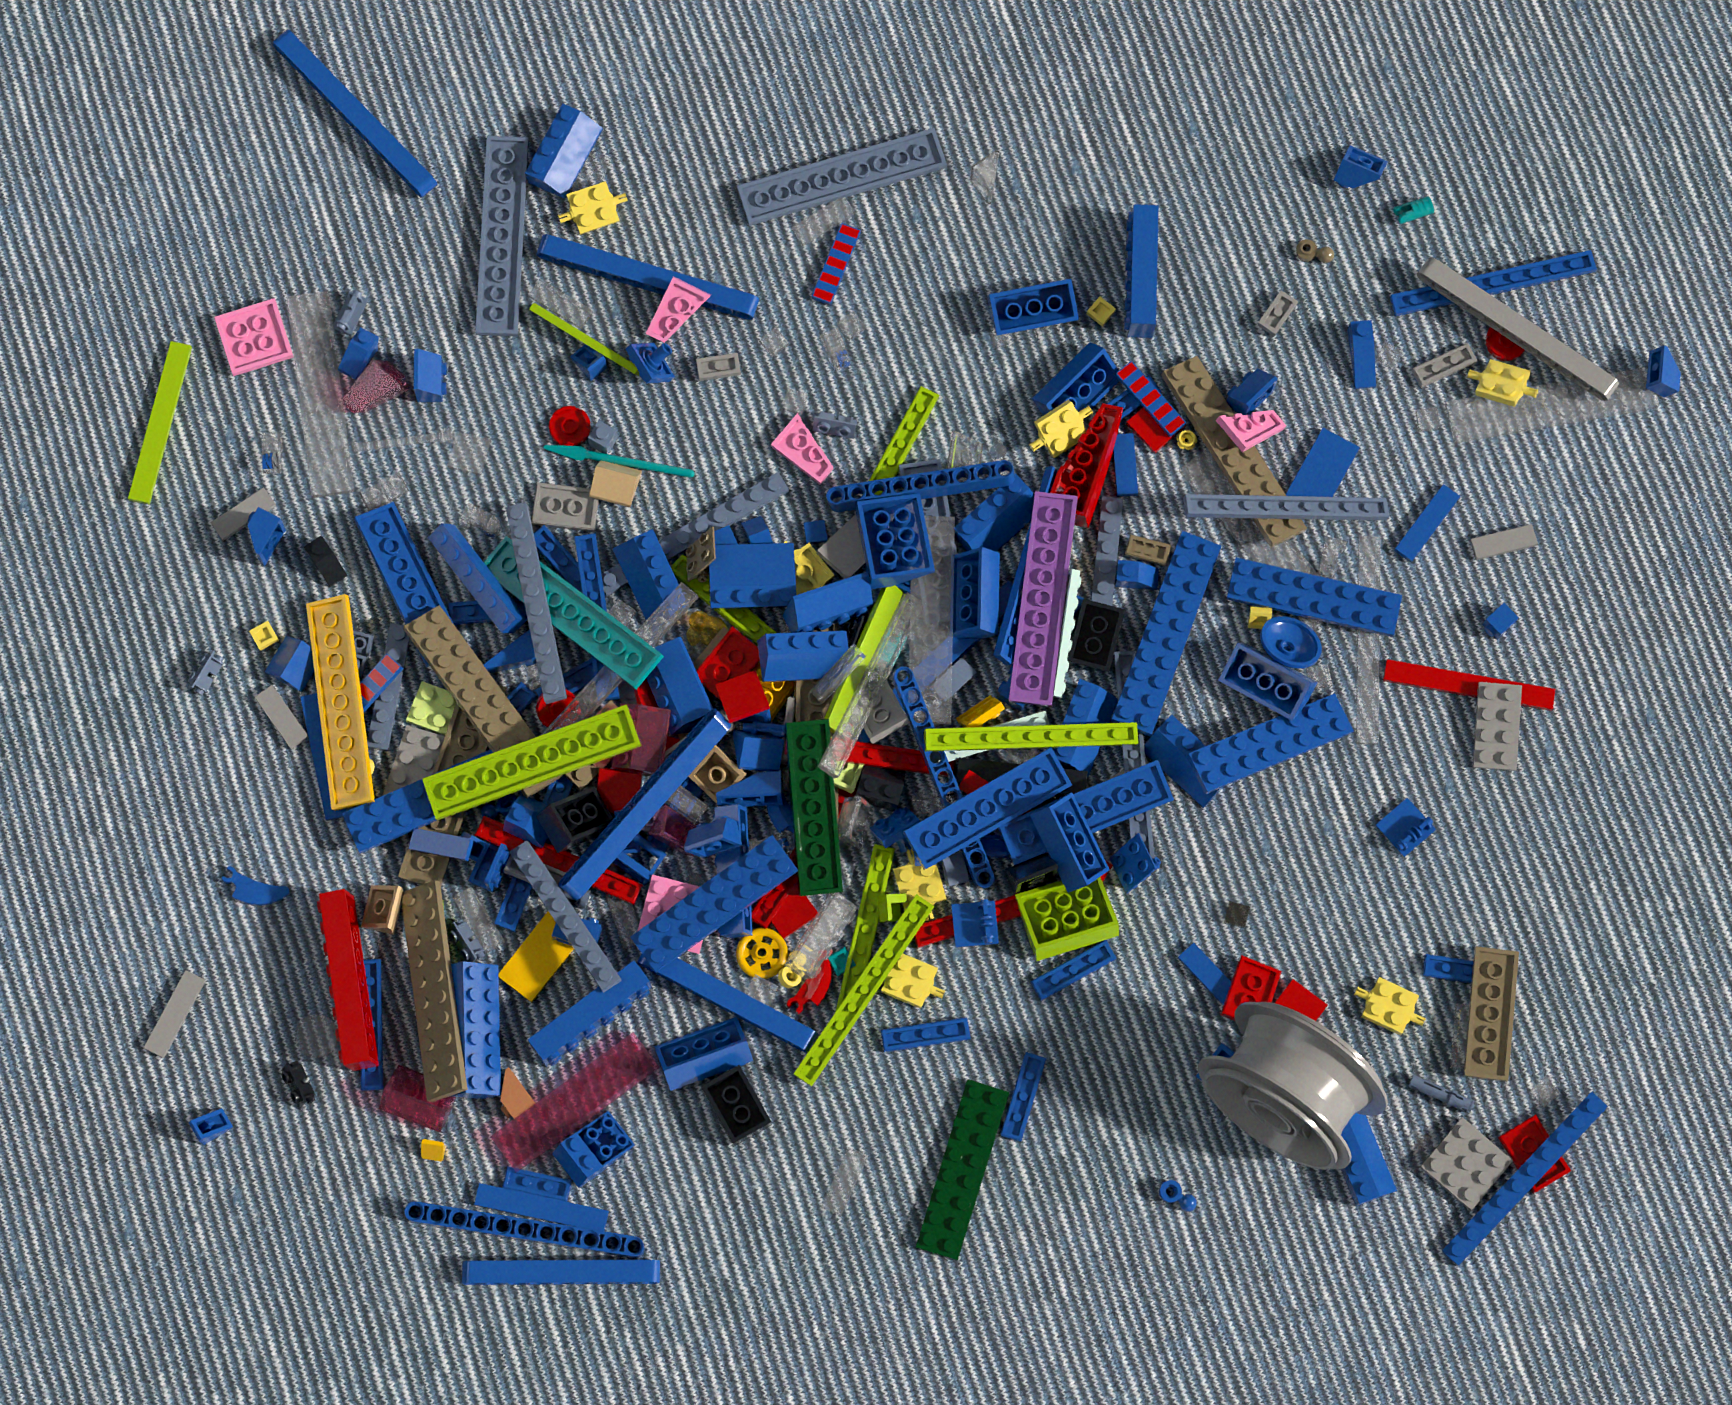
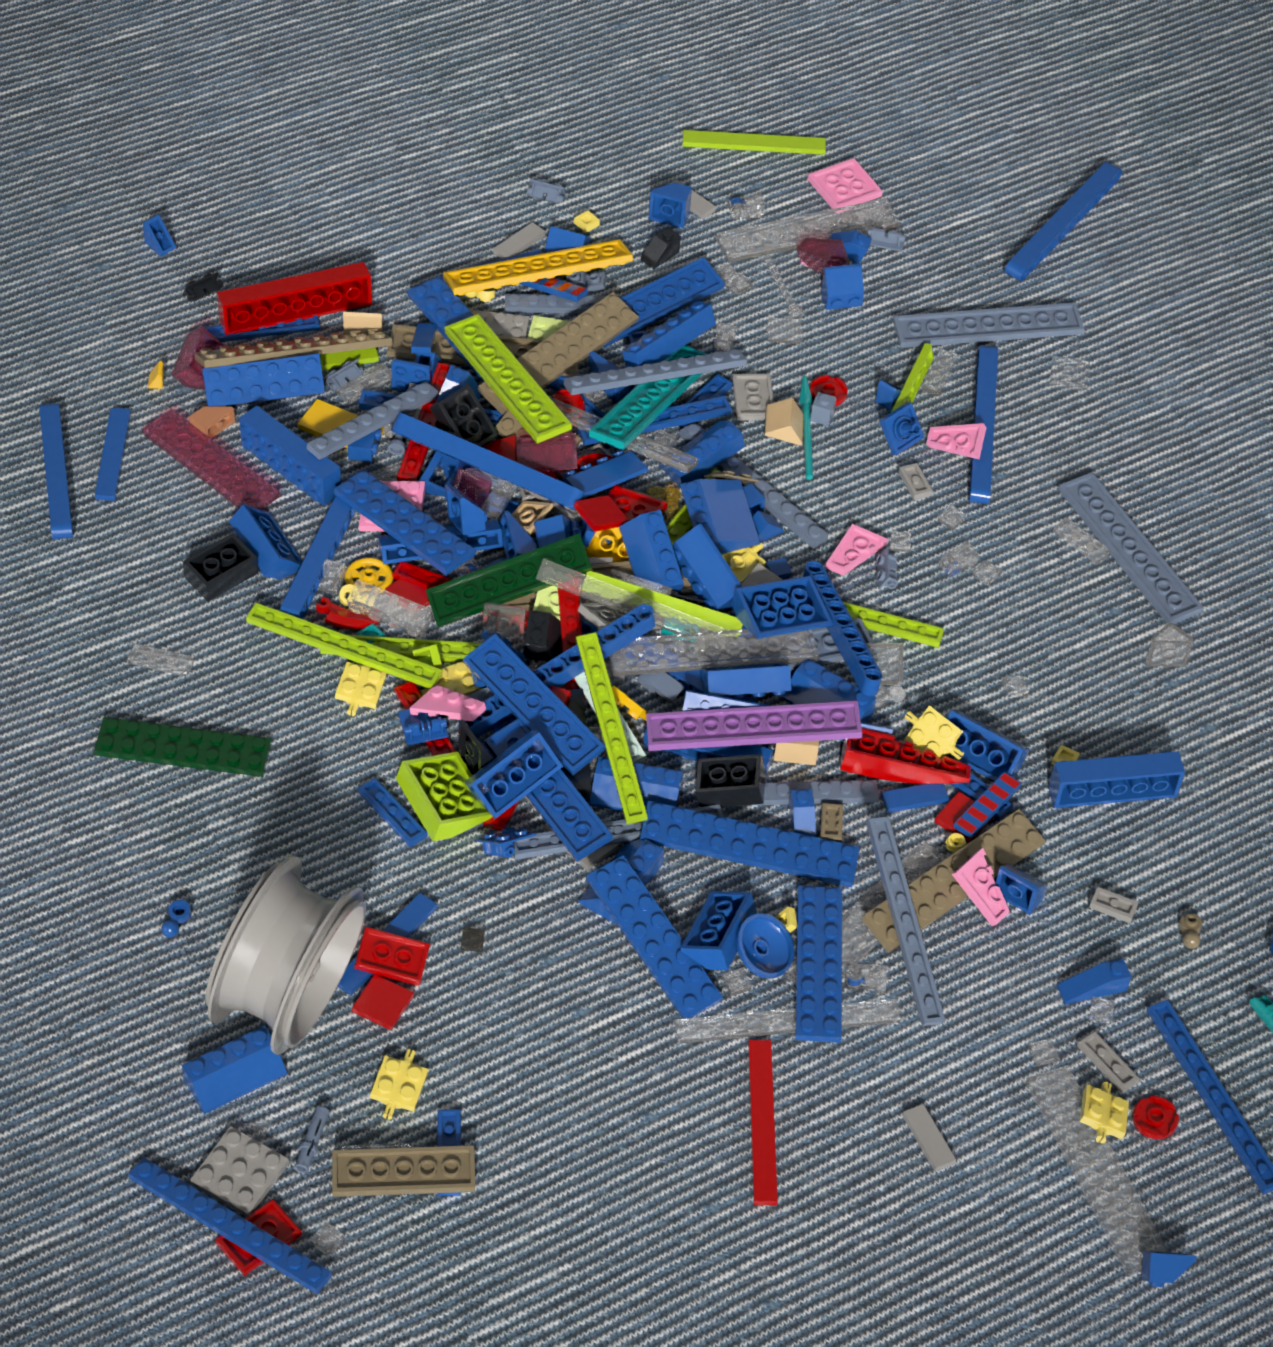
camera: 80 degrees right, 25 degrees down
light grey tile [144,970,206,1058] -> none
blue piece [222,866,290,906] -> none
blue beam [405,1201,645,1258] -> none
blue tile [502,1166,572,1202] -> none
slope [525,104,603,199] -> none
blue slope [552,1111,635,1188] -> none
light yellow plate [558,181,628,235] -> none
tile [812,223,861,306] -> none
blue tile [881,1017,971,1053] -> none
blue slope [987,279,1079,336] -> none
blue tile [1000,1052,1047,1142] -> none
light aqua plate [1053,569,1081,698] -> none
blue tile [1286,428,1360,497] -> none
blue hinge [1376,798,1436,857] -> none
blue tile [1394,484,1461,563] -> none
light grey beam [1417,257,1619,401] -> none
light grey plate [1472,682,1522,771] -> none
blue brick [1482,603,1519,640] -> none
none -> bright pink wing [410,684,486,721]

